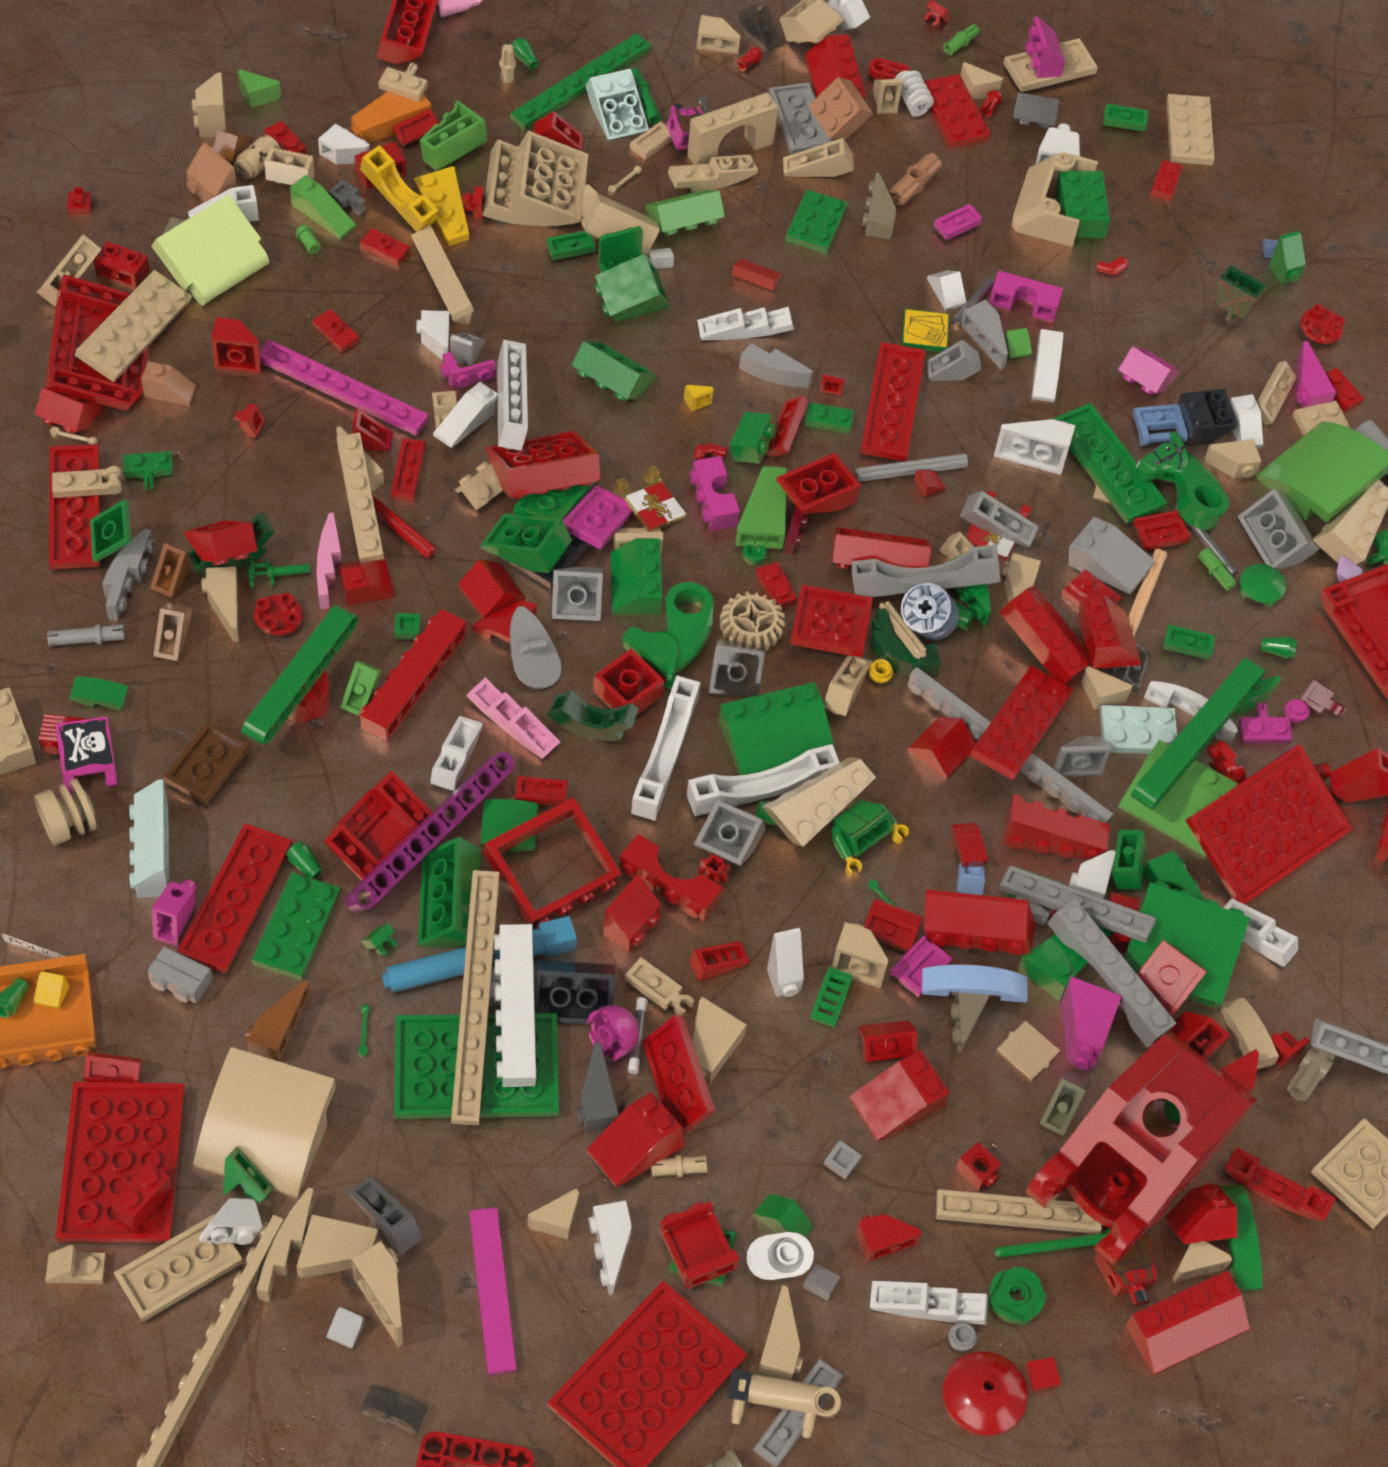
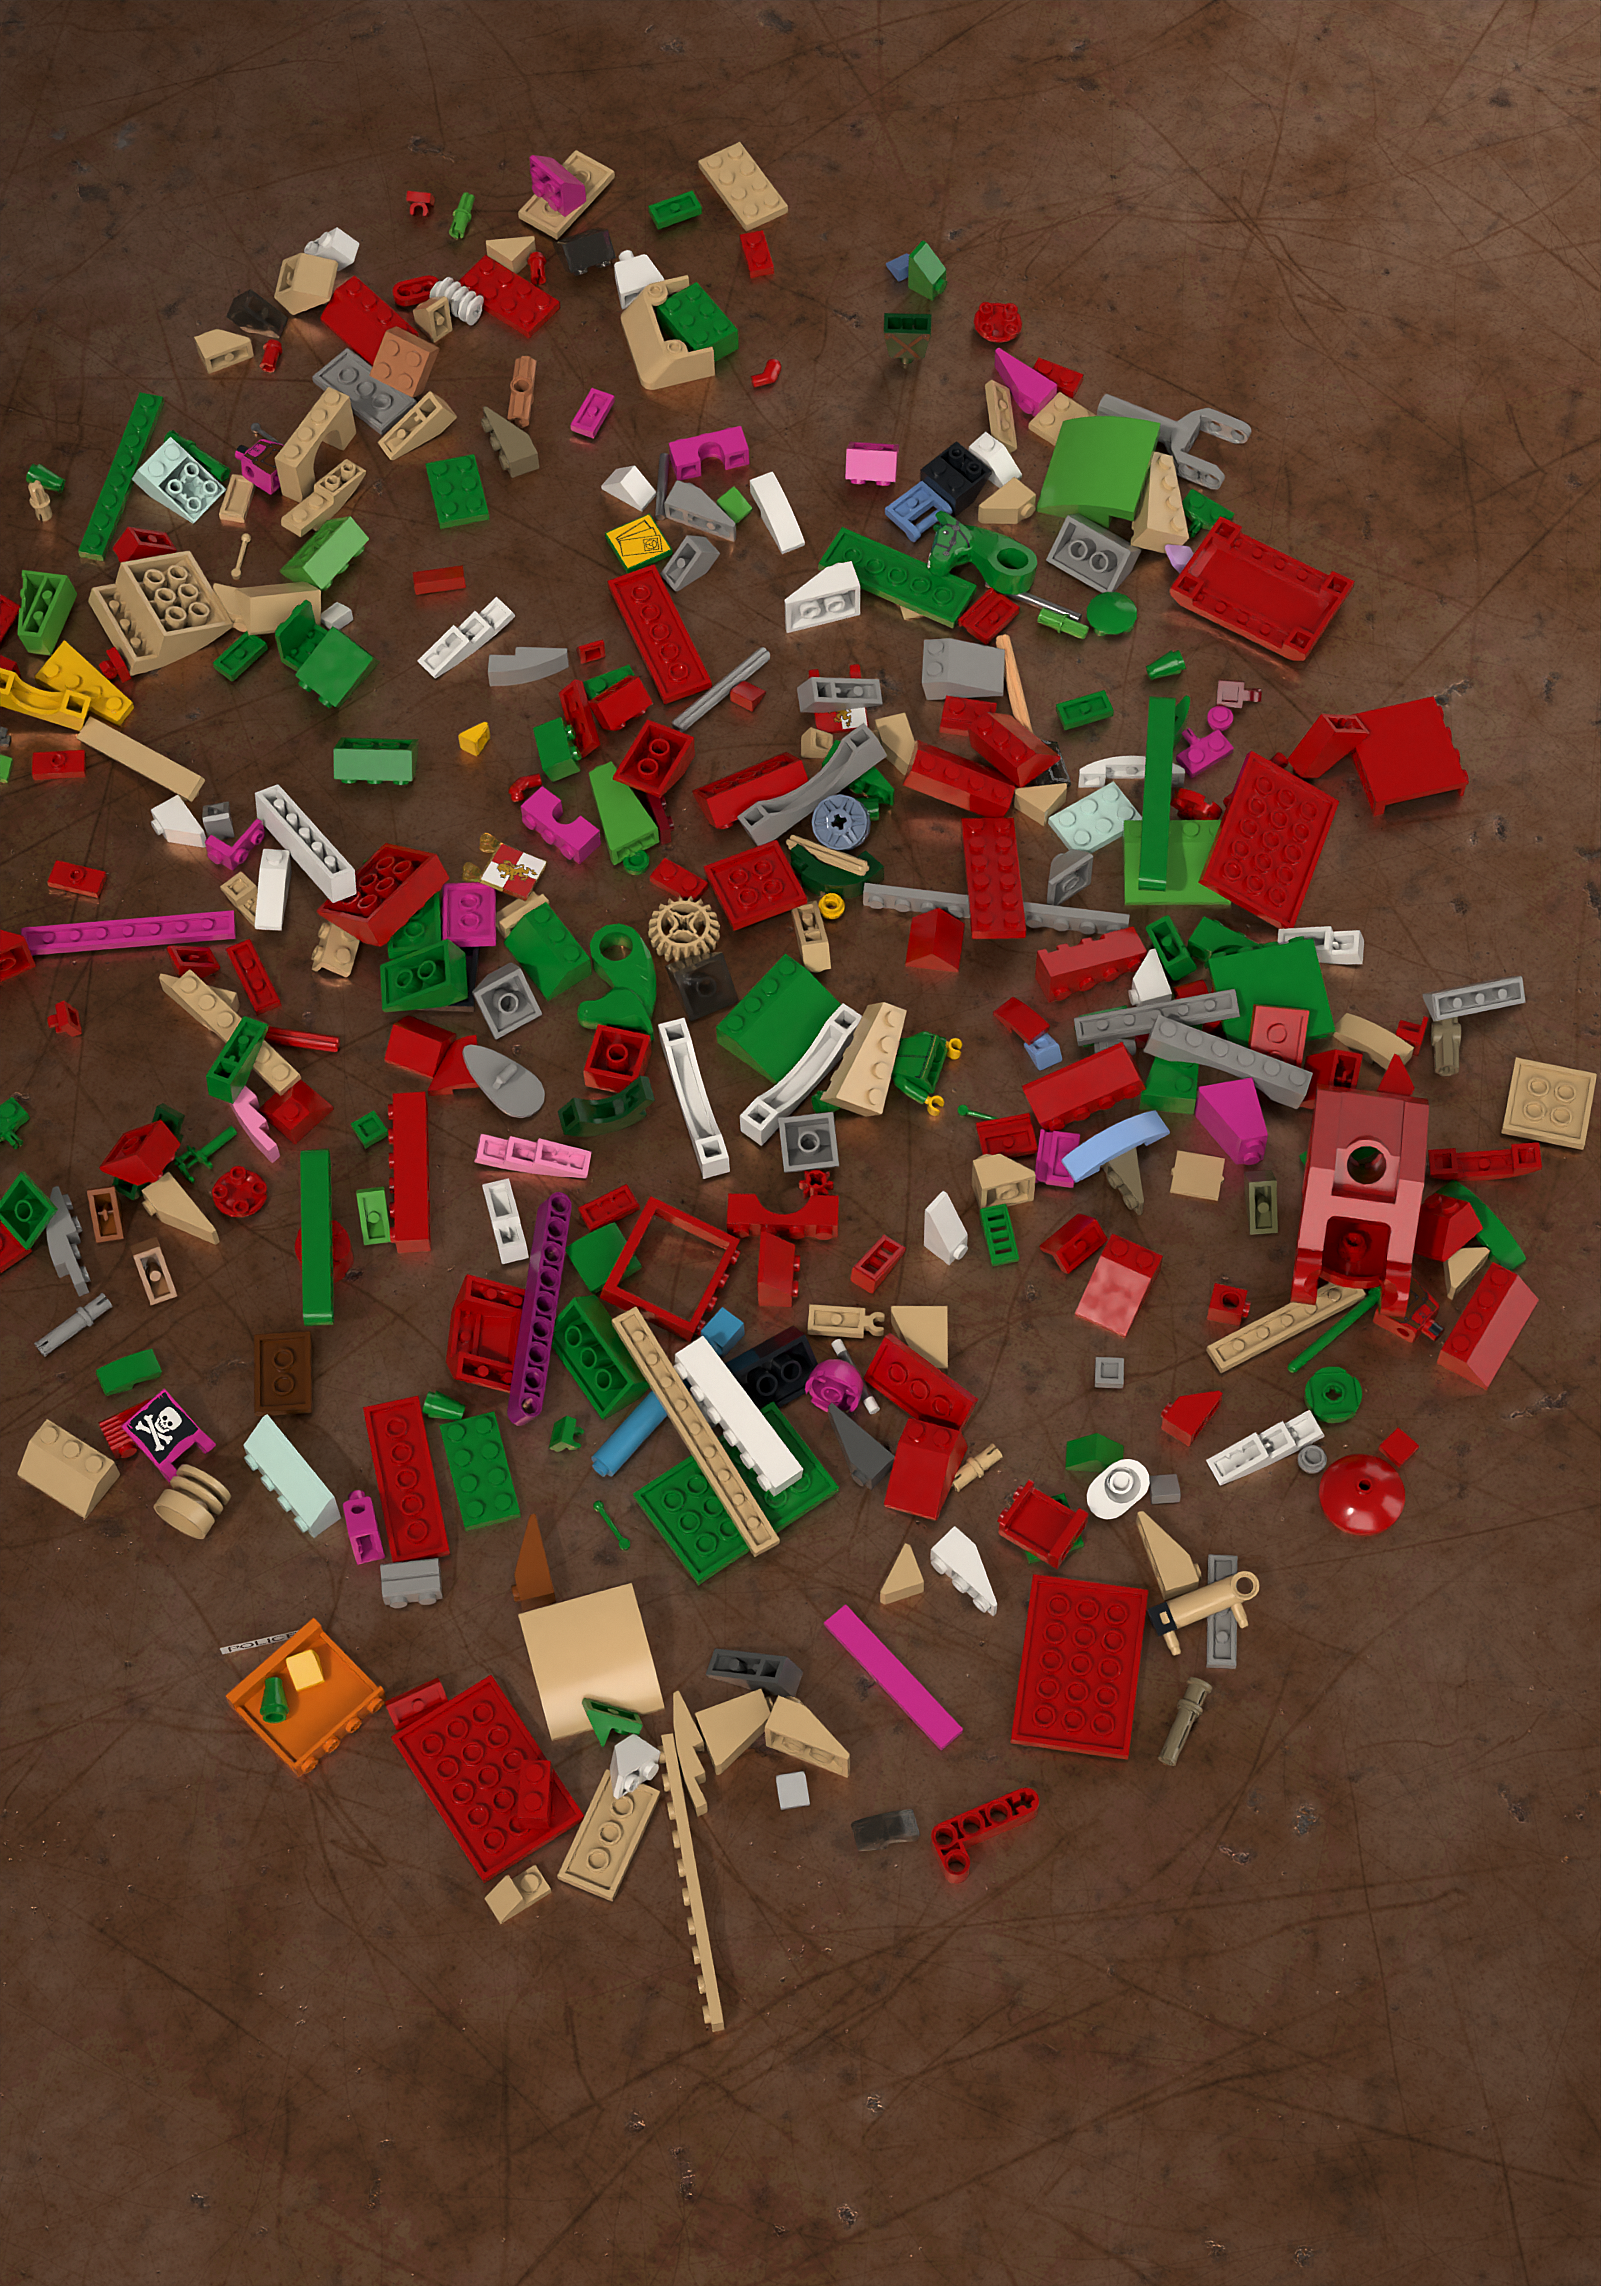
camera: 25 degrees left, 5 degrees up
none -> green slope [206,1016,269,1104]
none -> red brick [588,675,653,731]

